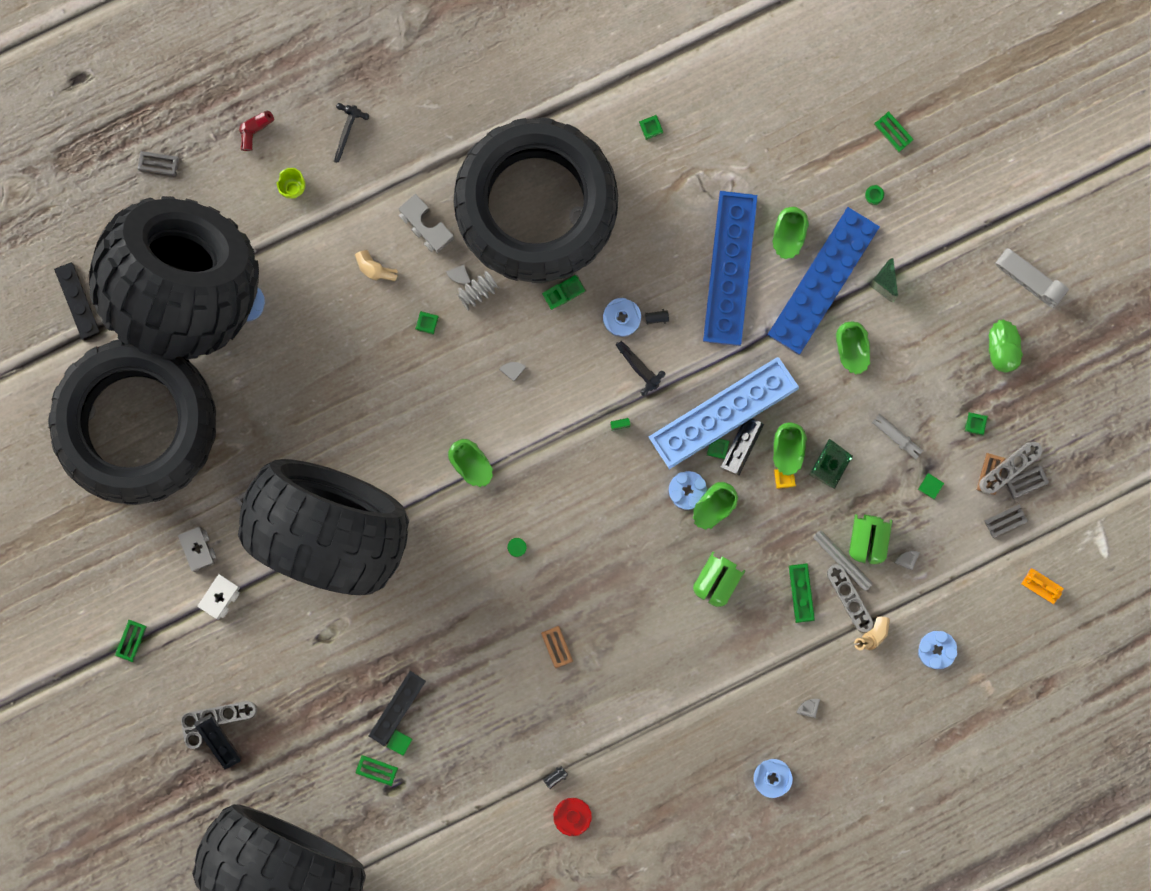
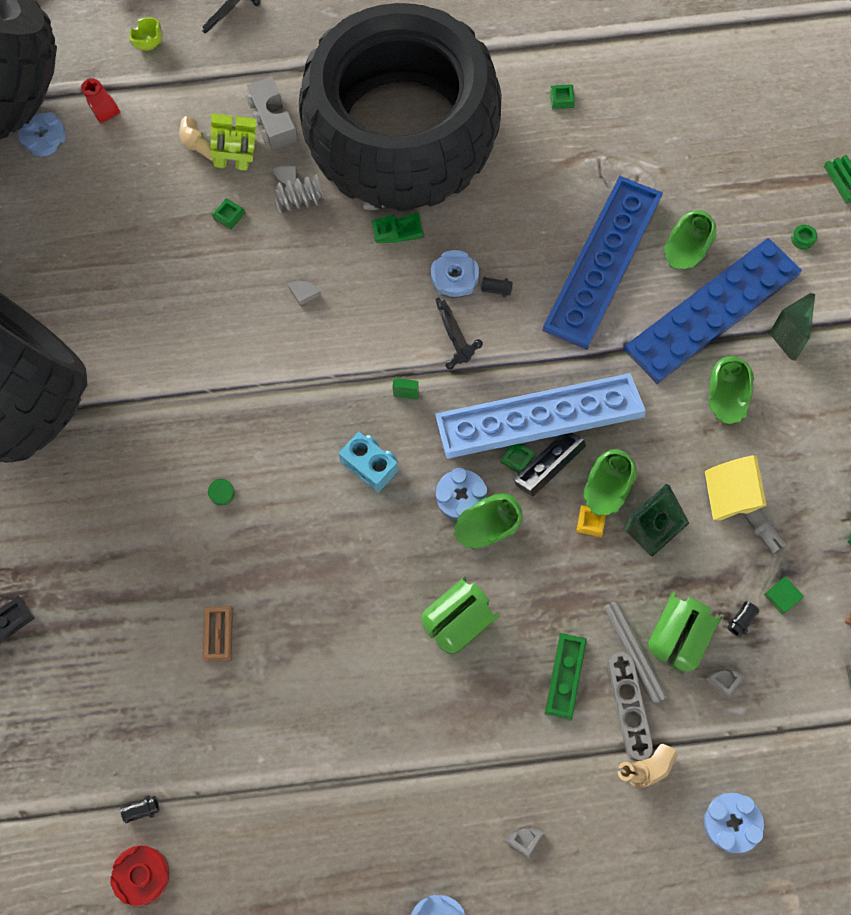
camera: 25 degrees right, 15 degrees down
bright green hair [448,439,493,487] -> none
none -> red piece [81,78,121,124]
none -> lime hips [210,113,256,171]
none -> medium azure brick [338,432,399,493]
none -> light yellow slope [705,455,767,521]
none -> black pin [727,601,759,637]

